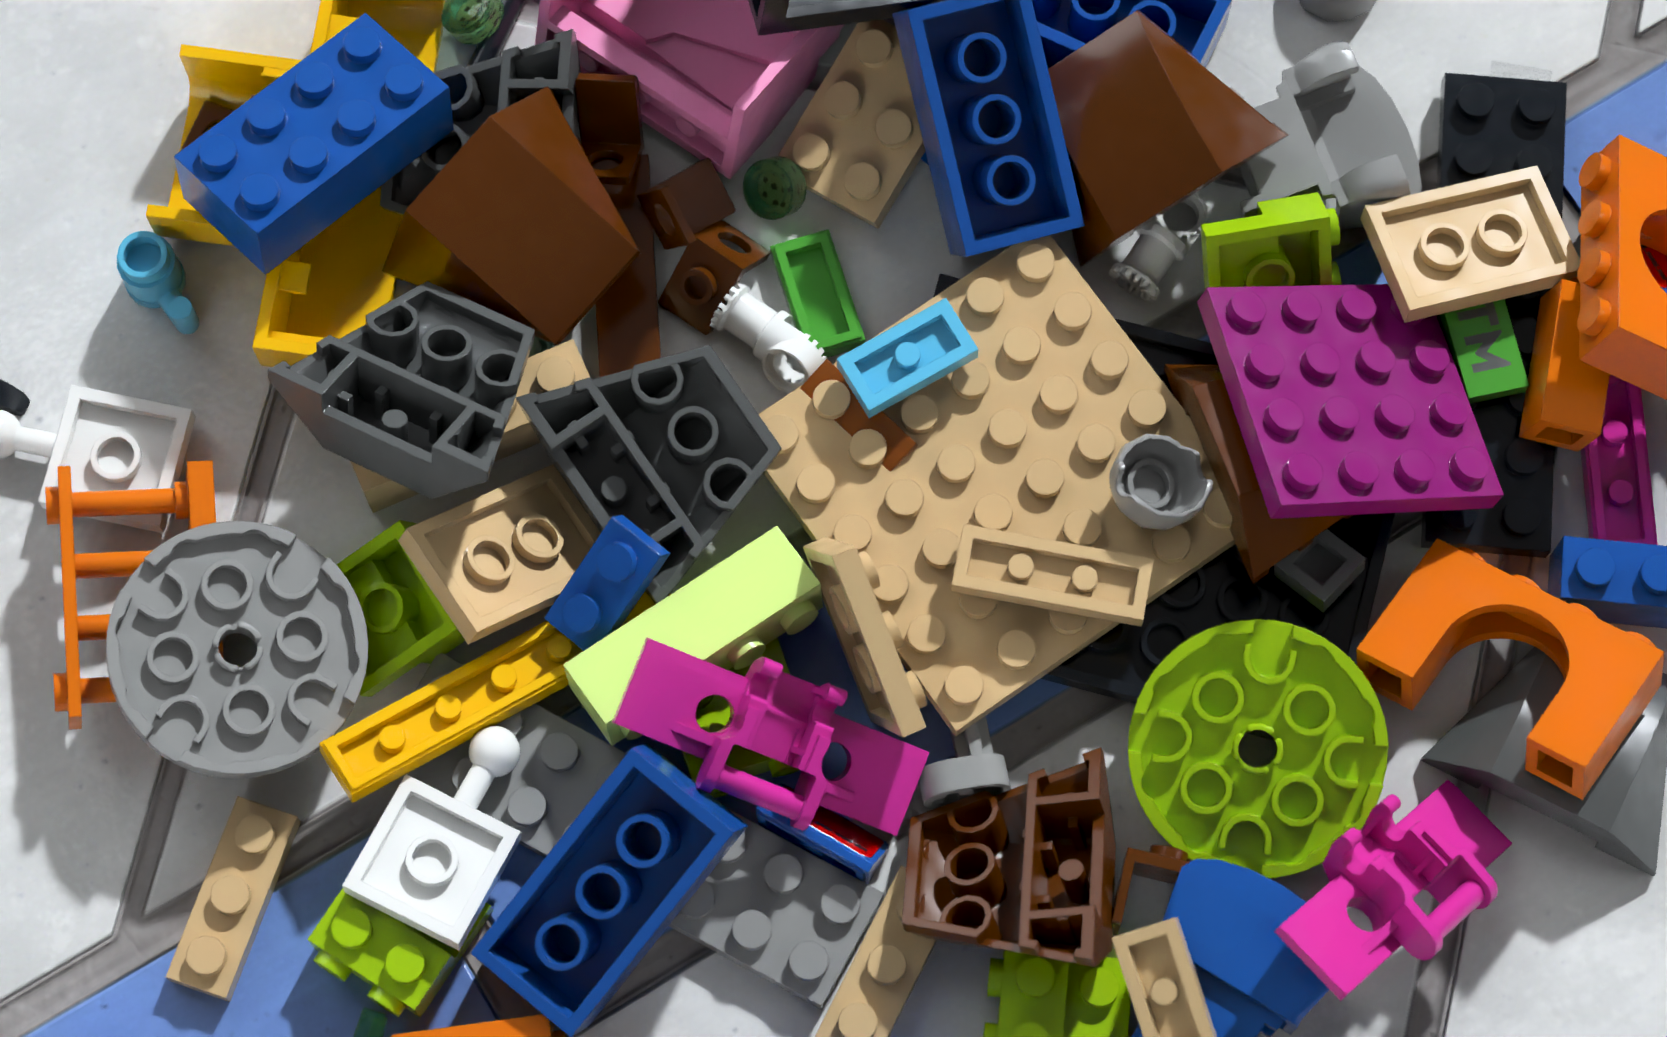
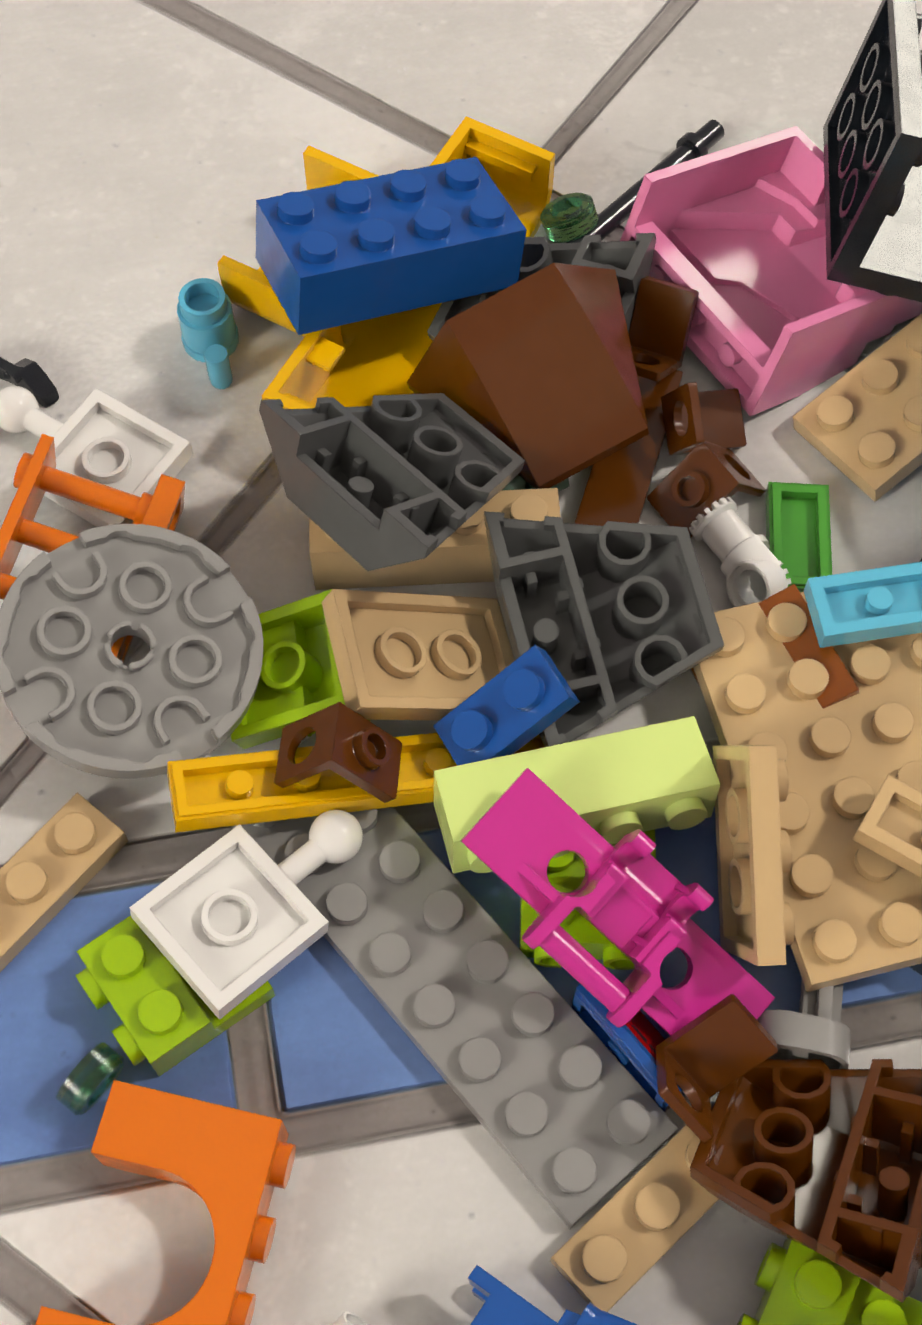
camera: 20 degrees right, 10 degrees down
blue brick [470,743,748,1037] -> none
clear green tile [743,156,807,220] -> none
none -> reddish brown bracket [274,702,402,803]
none -> reddish brown bracket [656,994,778,1144]

